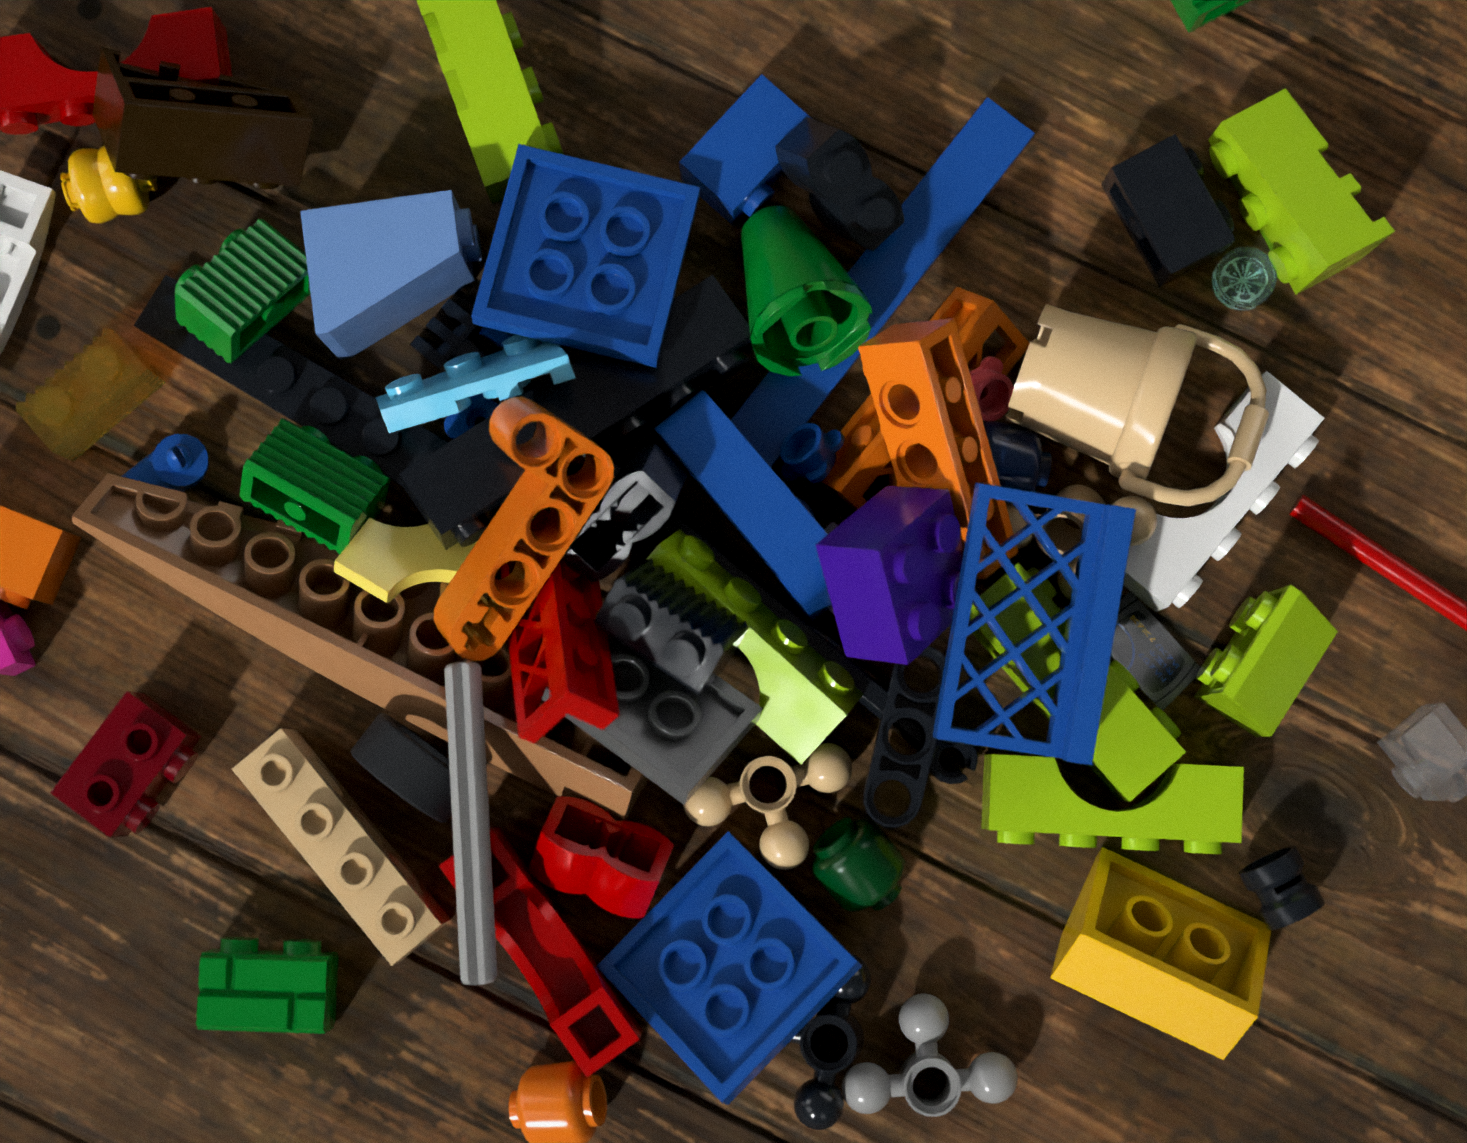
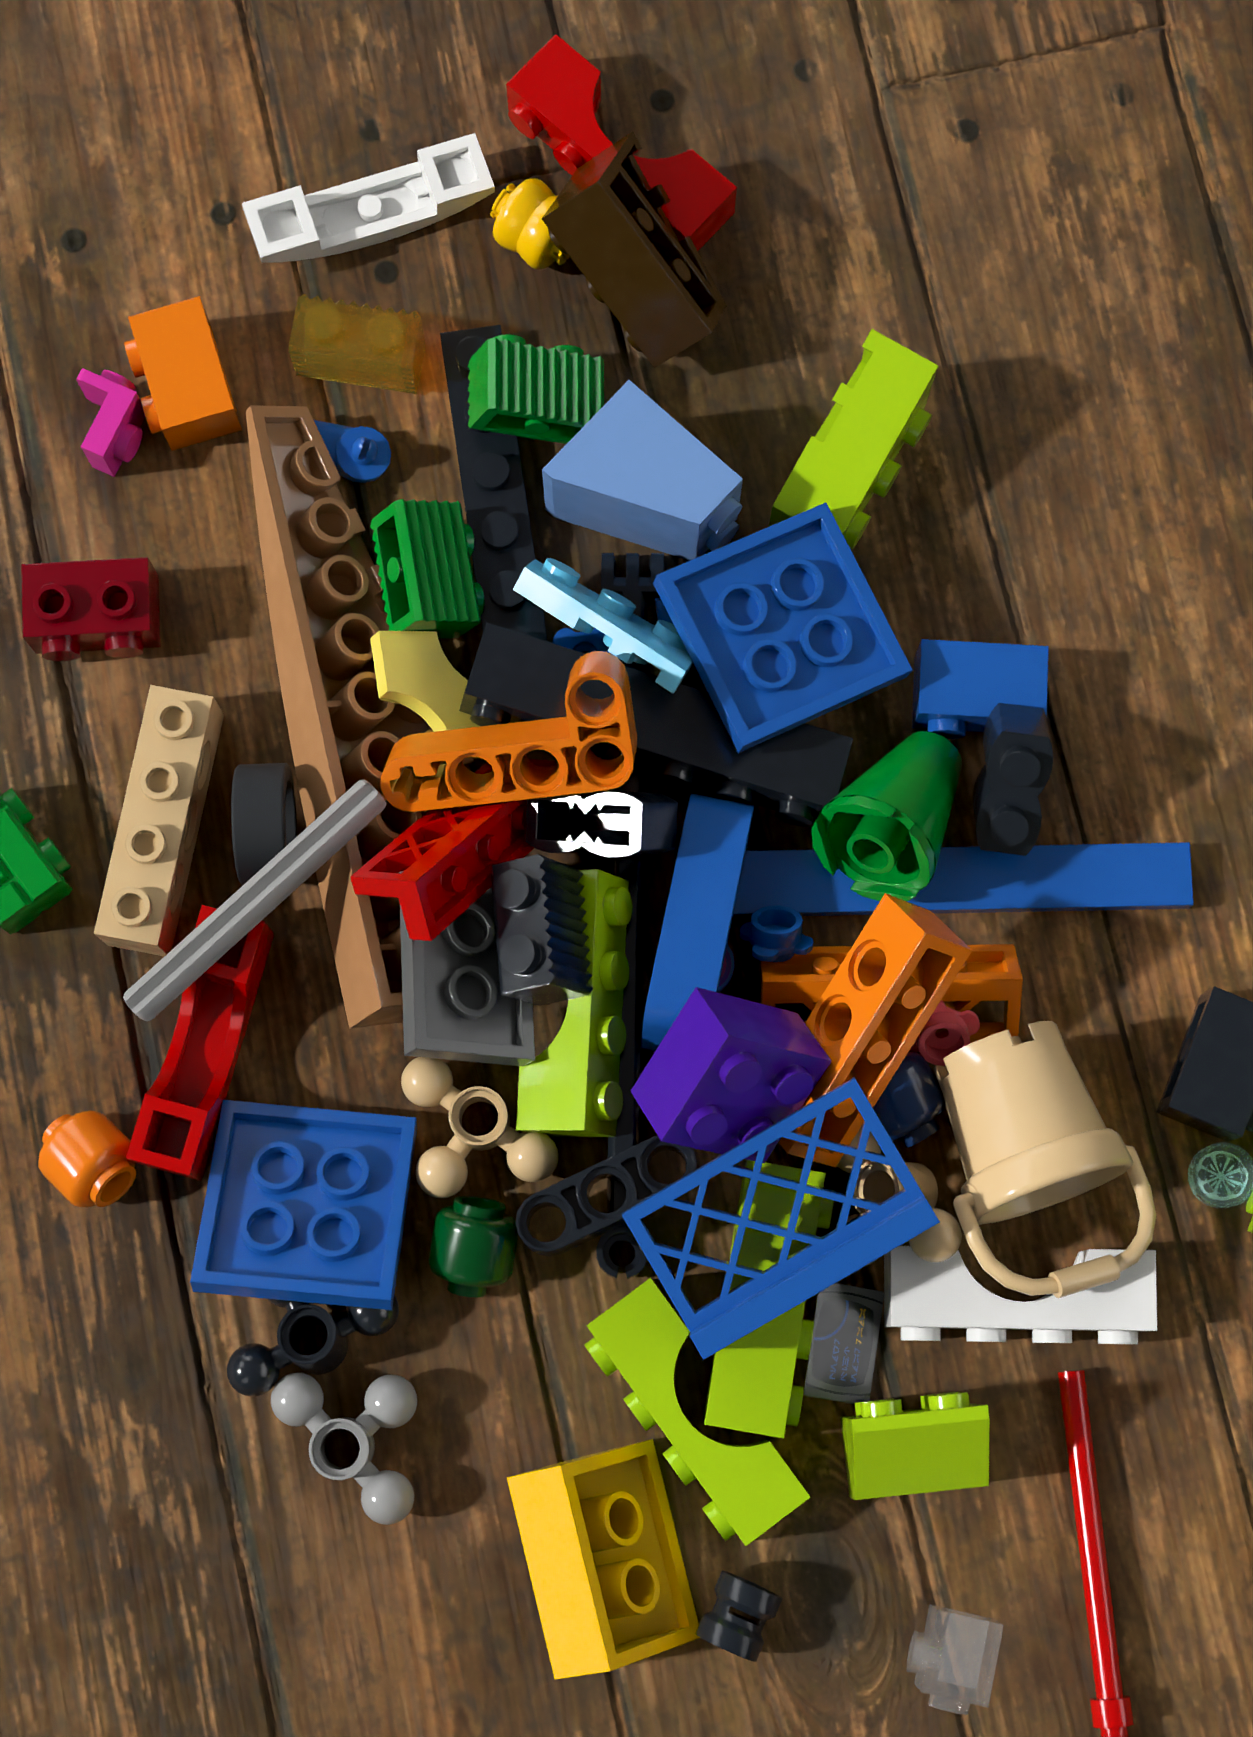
camera: 50 degrees right, 5 degrees down
red brick [528,796,674,918] -> none

